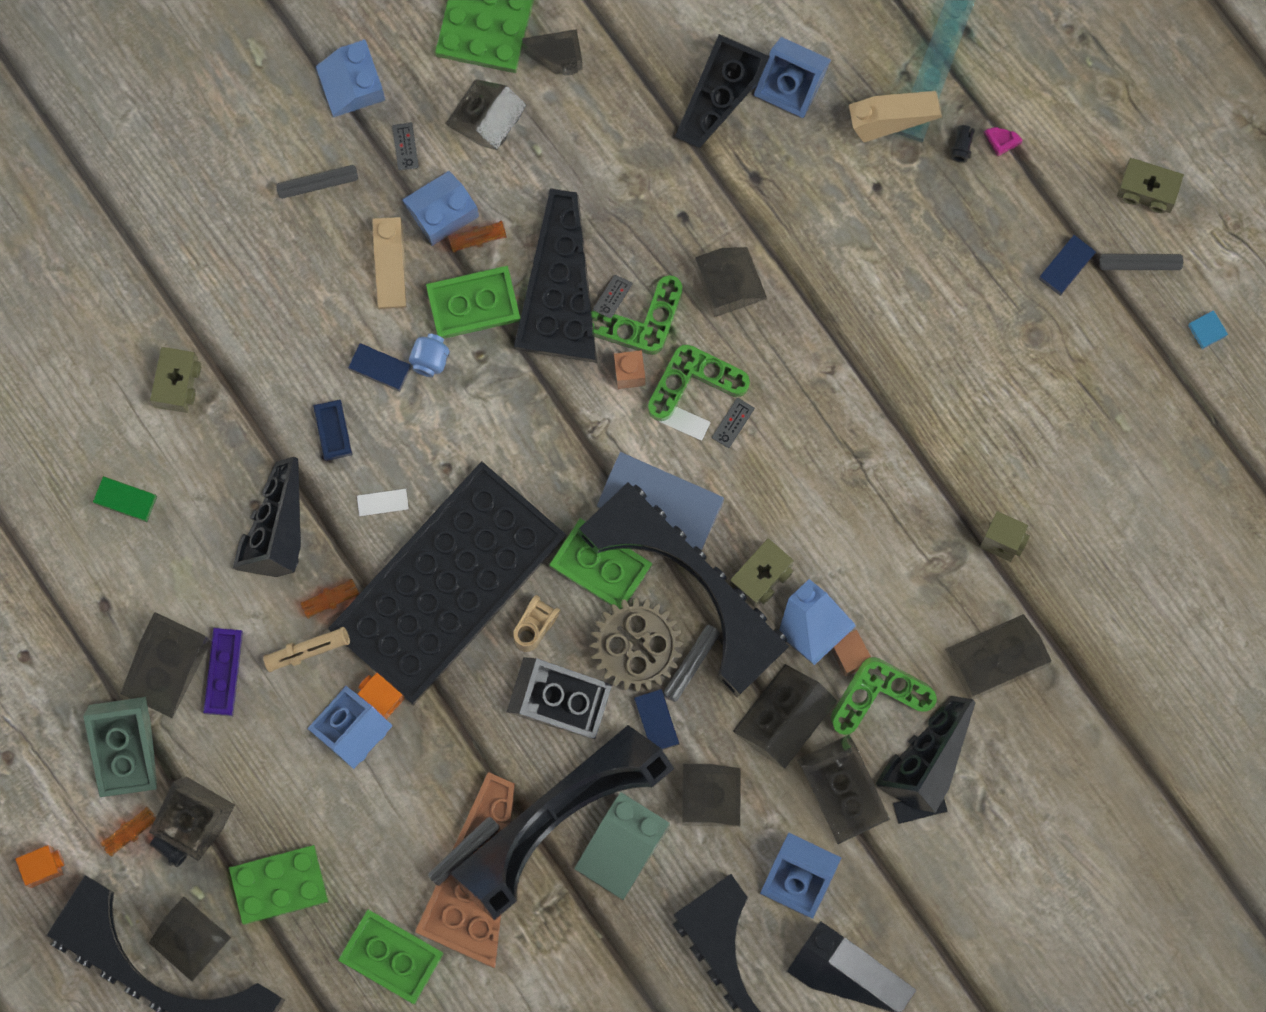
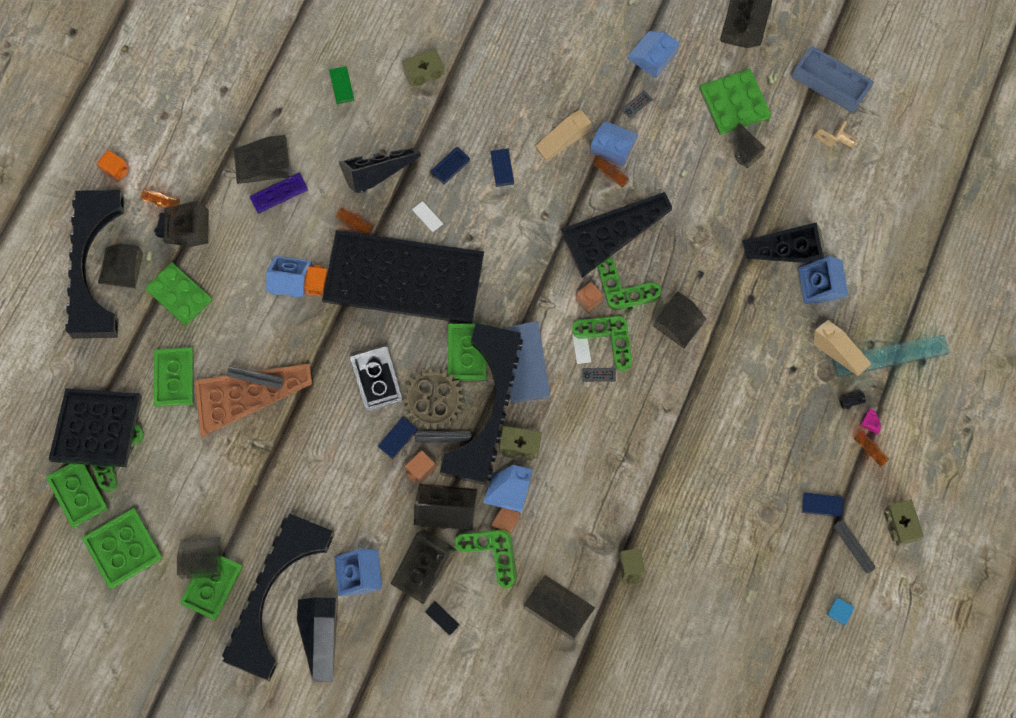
camera: 55 degrees right, 5 degrees down
sand green slope [83,697,157,797] -> none
tan pin [263,627,350,672] -> none
dark grey axle [276,165,358,199] -> none
medium blue head [409,333,450,377] -> none
bright green plate [426,266,520,339] -> none
clear smoke slope [445,79,527,150] -> none
black arch [450,725,674,921] -> none
tan piece [513,595,561,652] -> none
sand green slope [574,792,670,900] -> none
dark grey sticker [593,275,633,318] -> none
clear smoke slope [682,764,741,827] -> none
black wedge [876,696,976,813] -> none
none -> nougat brick [405,450,436,484]
none -> clear orange pin [854,431,890,468]

